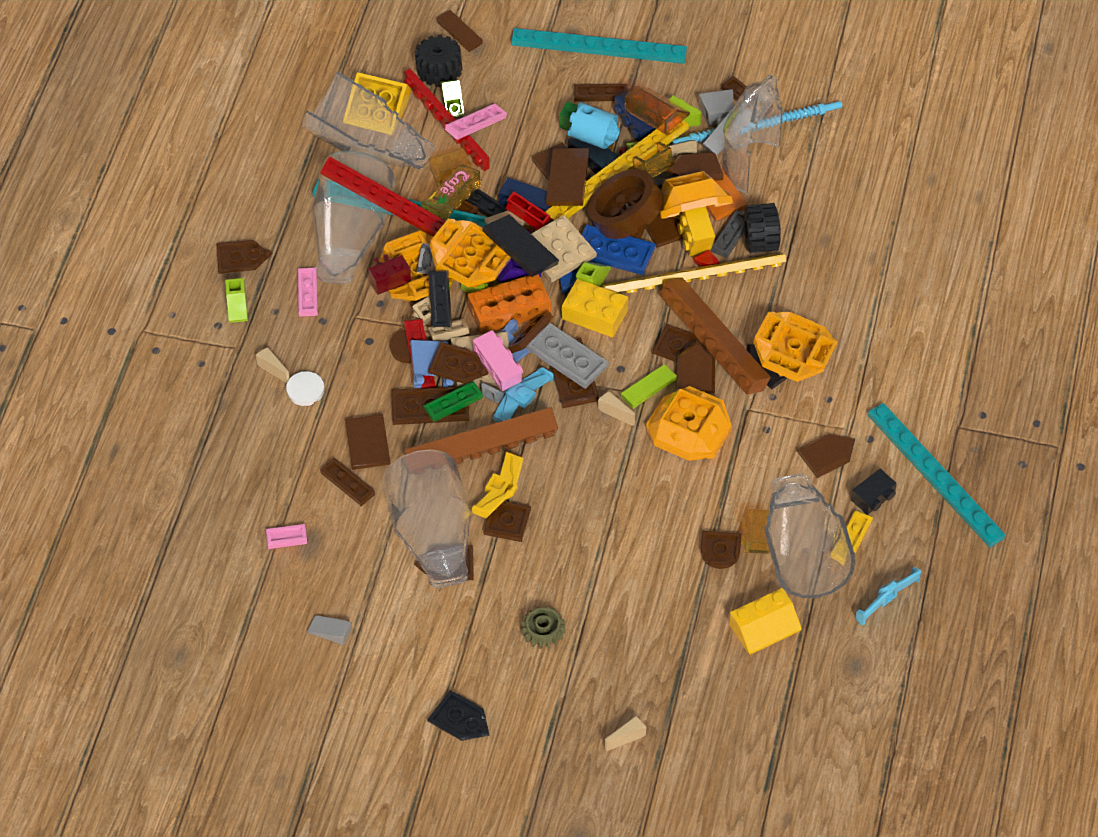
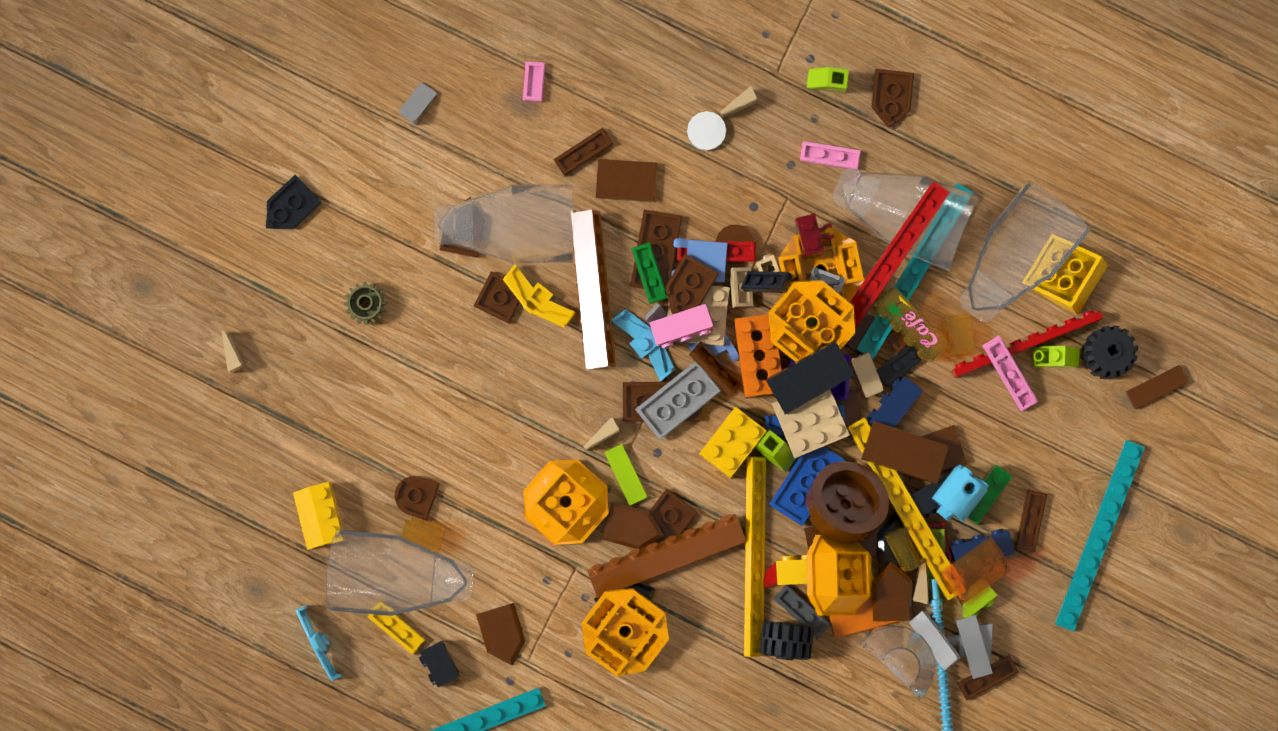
camera: 110 degrees right, 30 degrees up
red piece [506,192,551,230] -> none
none -> light grey tile [956,615,992,679]

